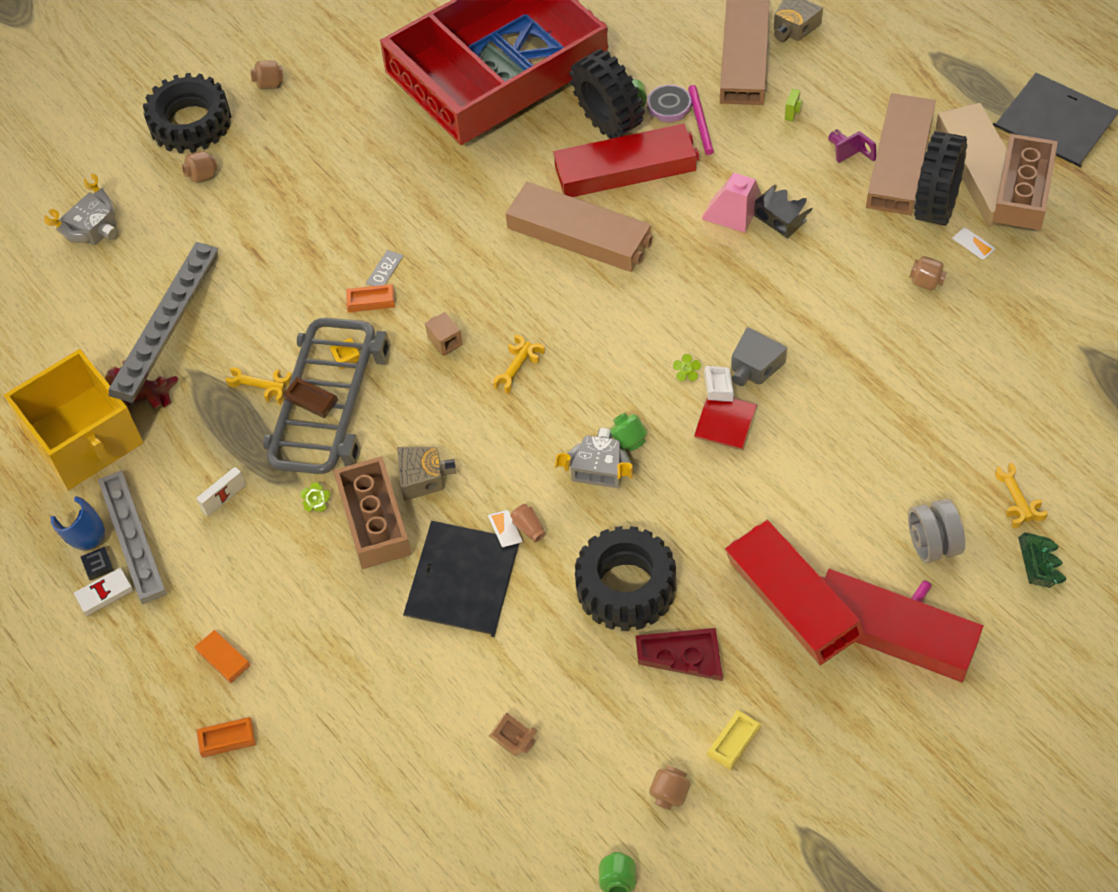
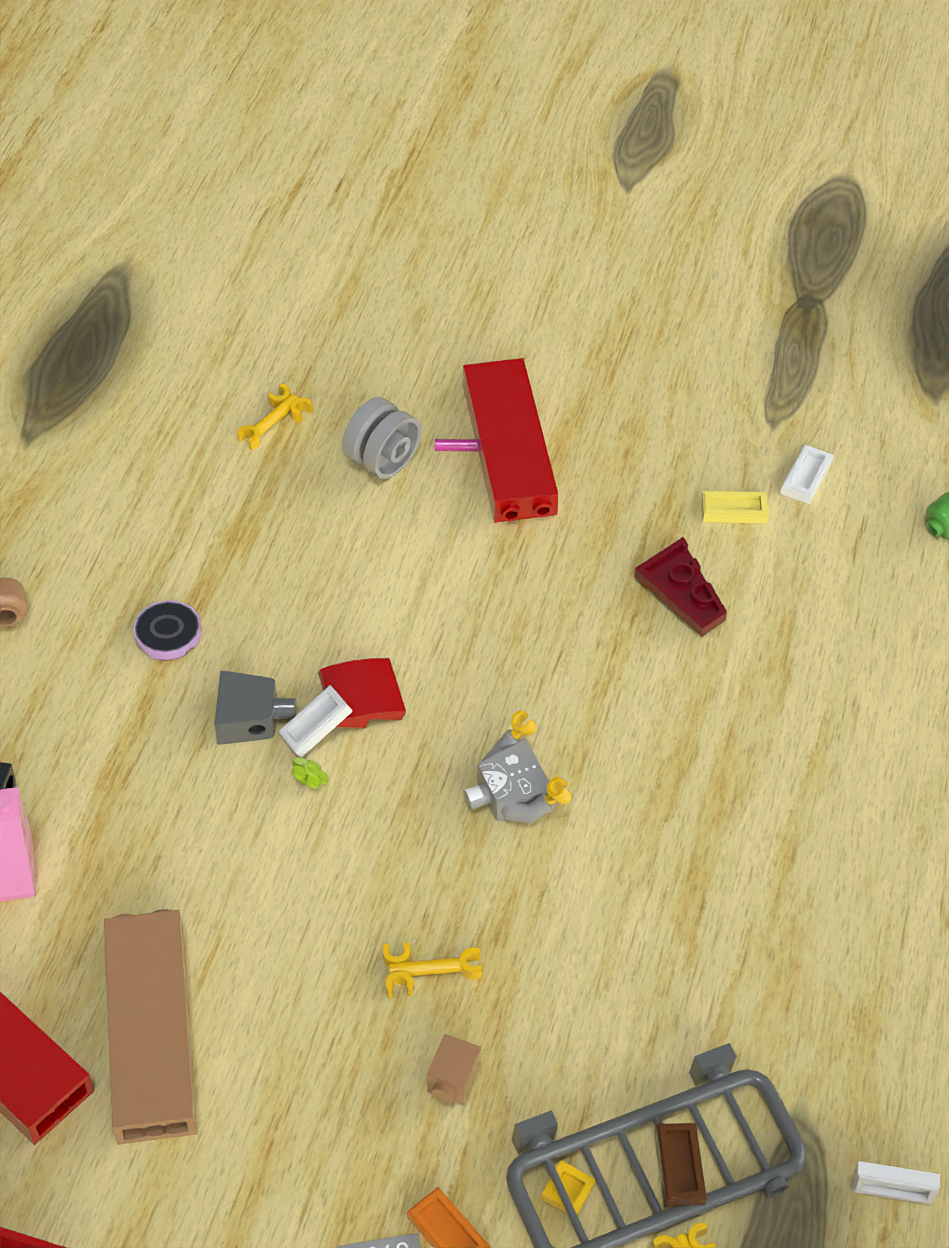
camera: 130 degrees left, 5 degrees down
lime plant [300,482,331,512] -> none
medium nougat brick [333,456,412,569] -> none
dark tan torso [397,447,457,501] -> none
black piece [403,521,519,637] -> none
white sticker [488,510,522,547] -> none
medium nougat bracket [489,713,537,756] -> none
nougat cone [510,504,546,543] -> none
black tyre [575,526,676,631] -> none
bright green head [610,413,647,451] -> none
medium nougat head [649,765,691,810] -> none
red brick [724,519,865,666] -> none
clear green plate [1018,532,1067,588] -> none
none -> black tile [133,600,202,660]
none -> white tile [780,445,834,504]

